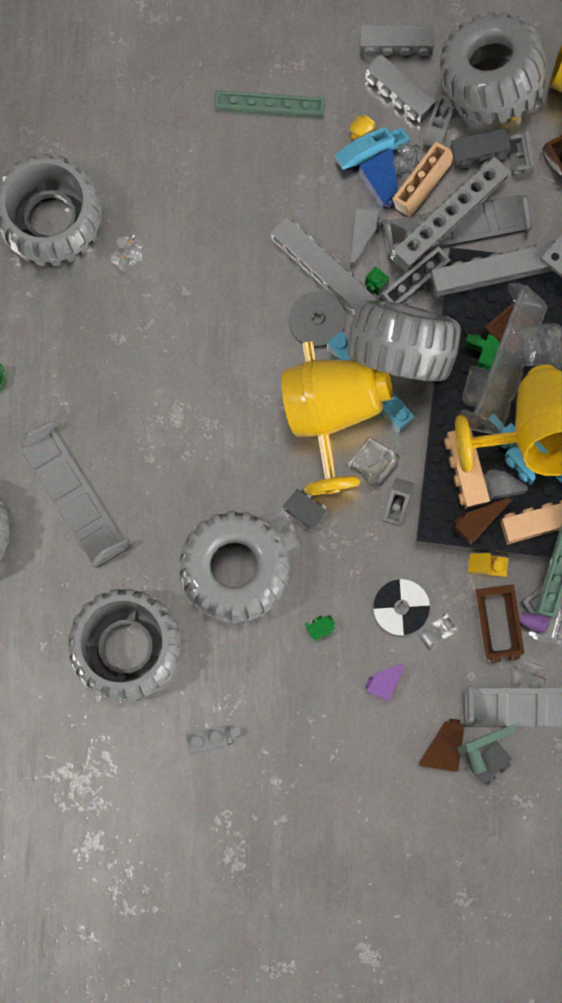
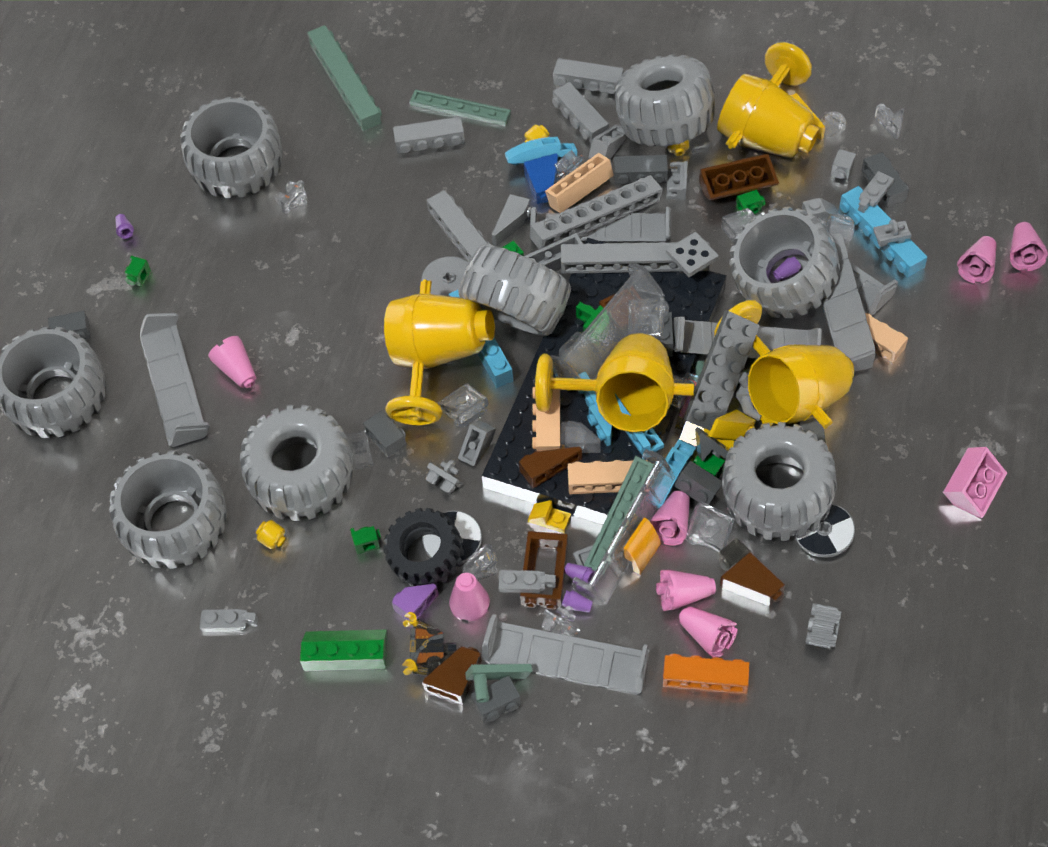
camera: 15 degrees right, 20 degrees down
none -> bright pink cone [208,336,256,389]
none -> yellow head [255,520,286,549]
none -> green slope [300,629,387,671]
none -> sand green brick [307,25,382,131]
none -> black tyre [383,508,464,587]
none -> light grey brick [393,116,465,154]
none -> torso [402,612,457,676]
none -> light grey hips [426,460,463,495]
none -> bright pink cone [449,573,490,621]
none -> light grey hinge [499,570,556,593]
none -> medium lavender cone [561,590,593,613]

